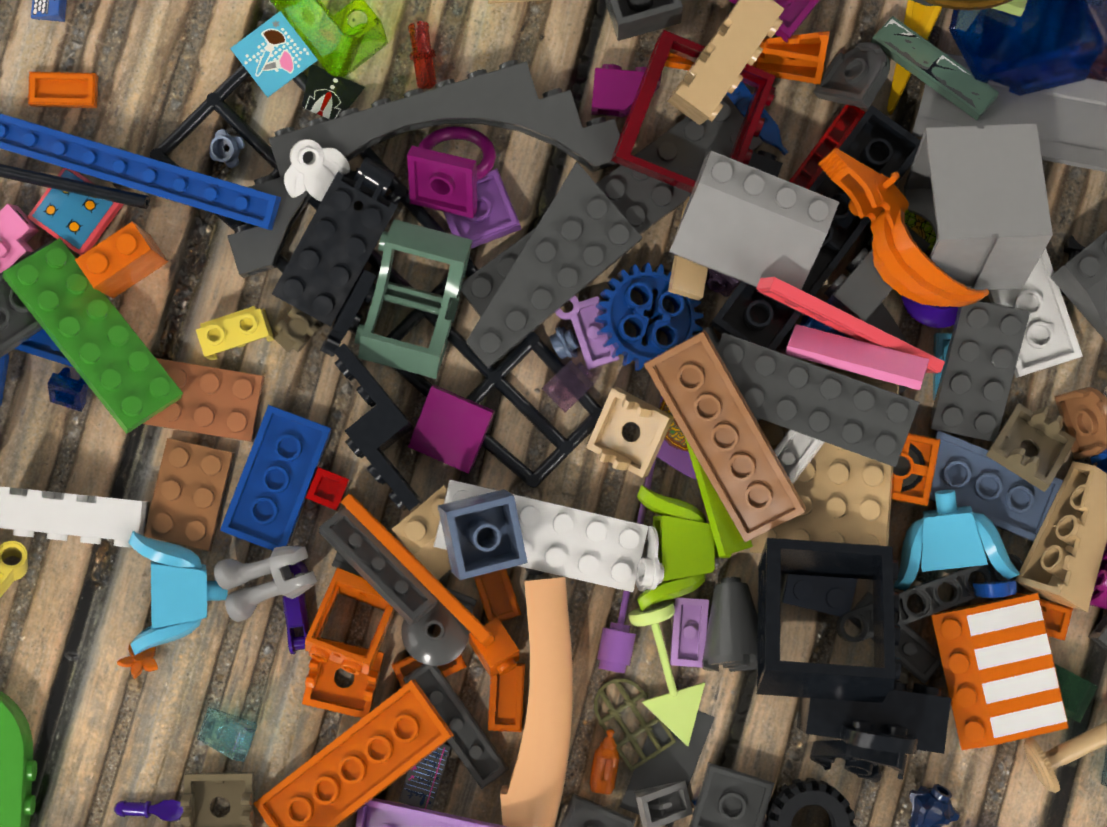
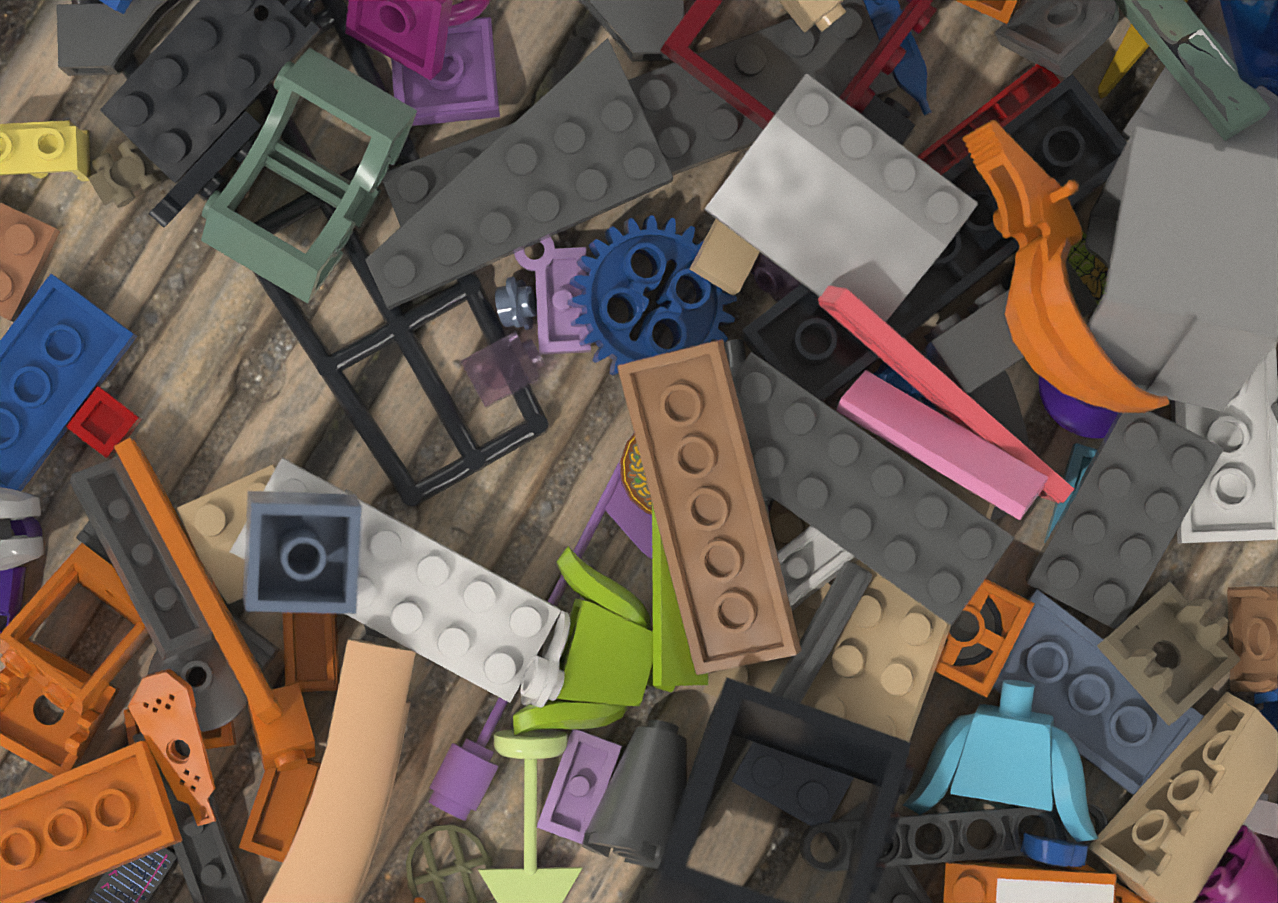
camera: 20 degrees right, 0 degrees up
black bracket [333,343,423,512] -> none
magenta tile [408,385,495,474] -> none
tan piece [586,387,674,478] -> none
none -> orange piece [128,668,217,826]
none -> dark grey axle [771,561,872,703]

